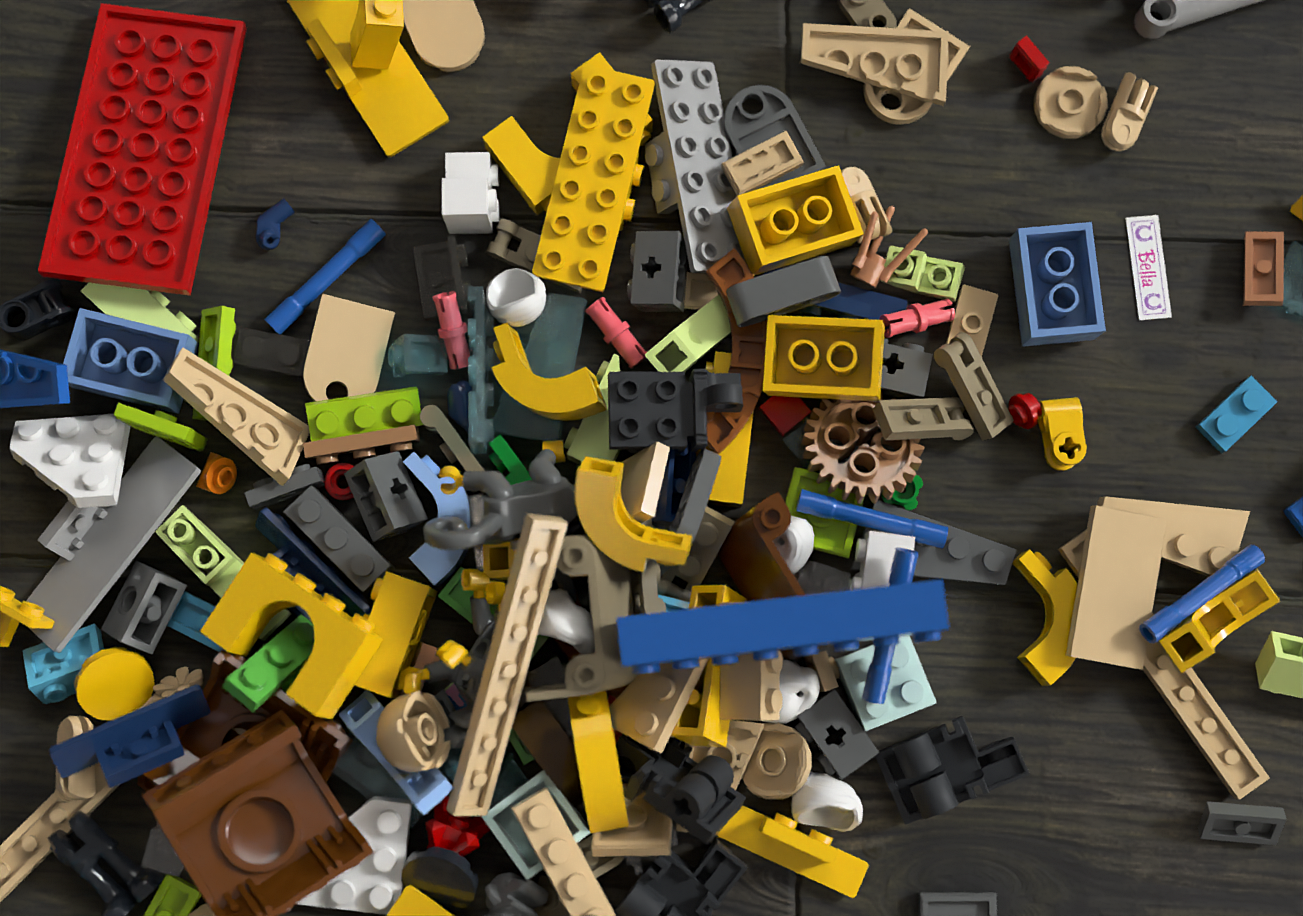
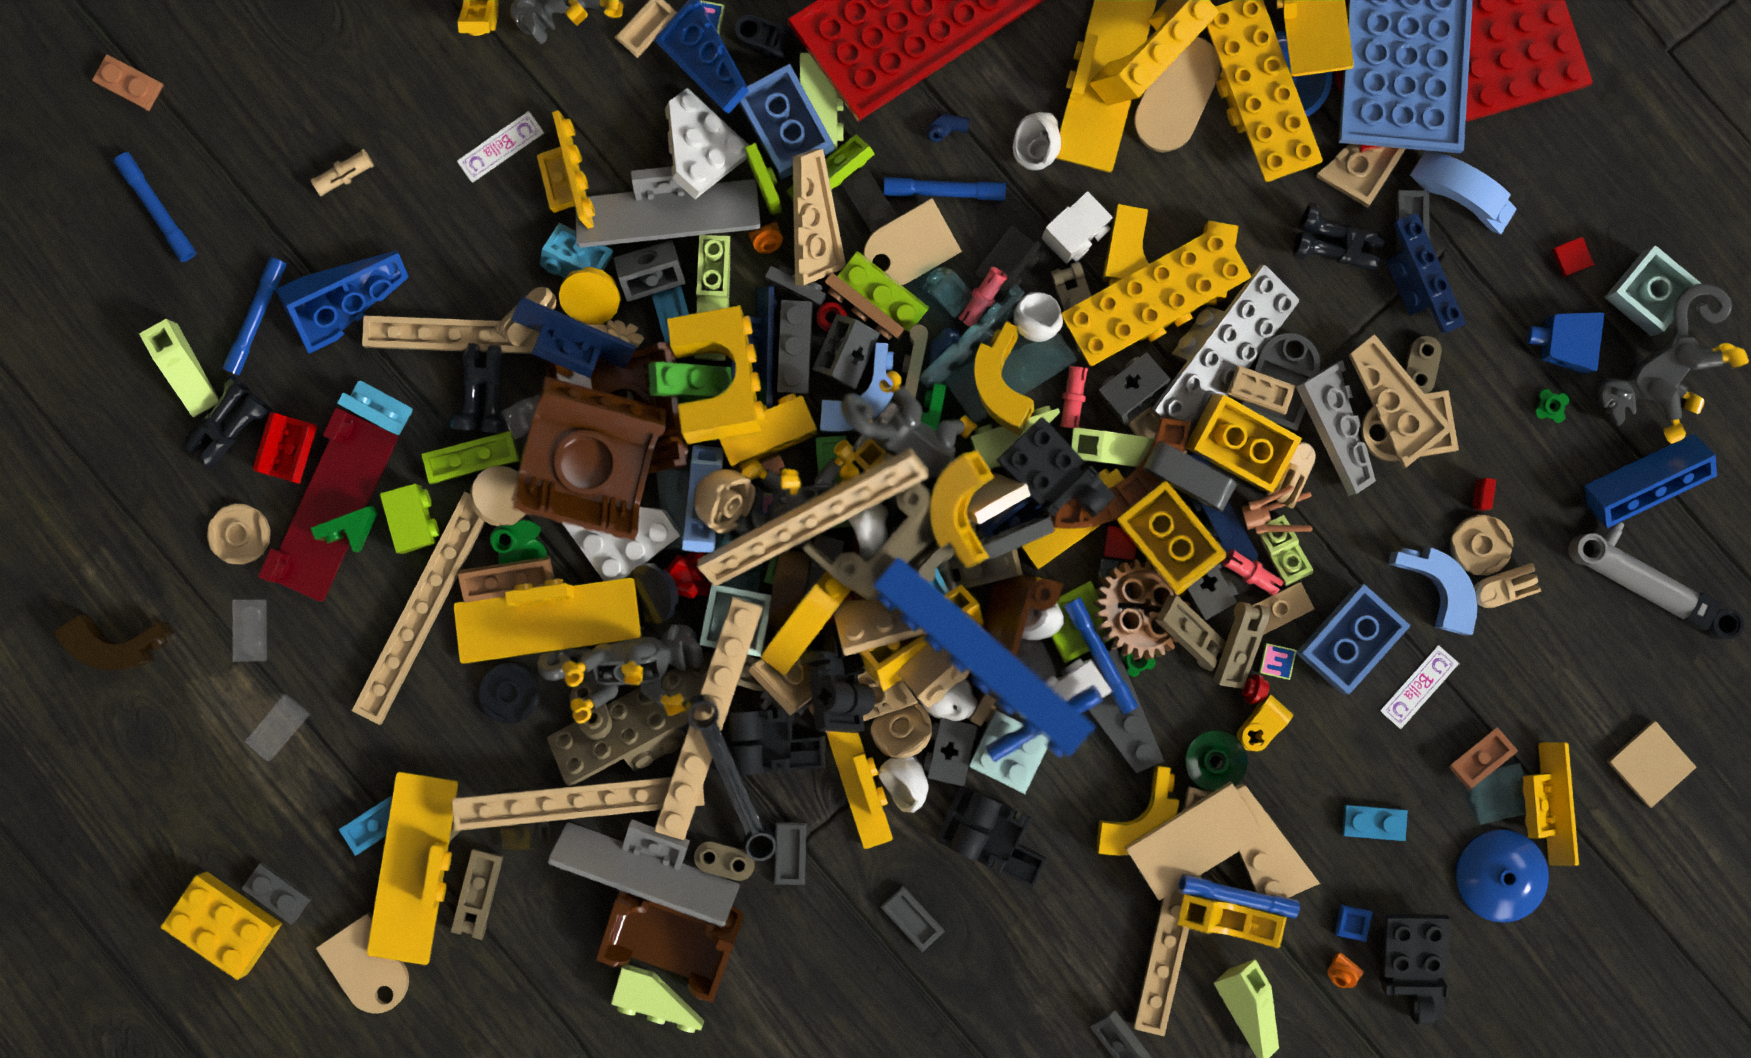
camera: 50 degrees right, 5 degrees up
none -> white hair [1013,112,1061,170]
none -> dark green dish [1185,730,1248,792]
none -> tile [1258,643,1297,680]
none -> light grey wing [1296,360,1376,496]
none -> light blue arch [1388,548,1477,635]

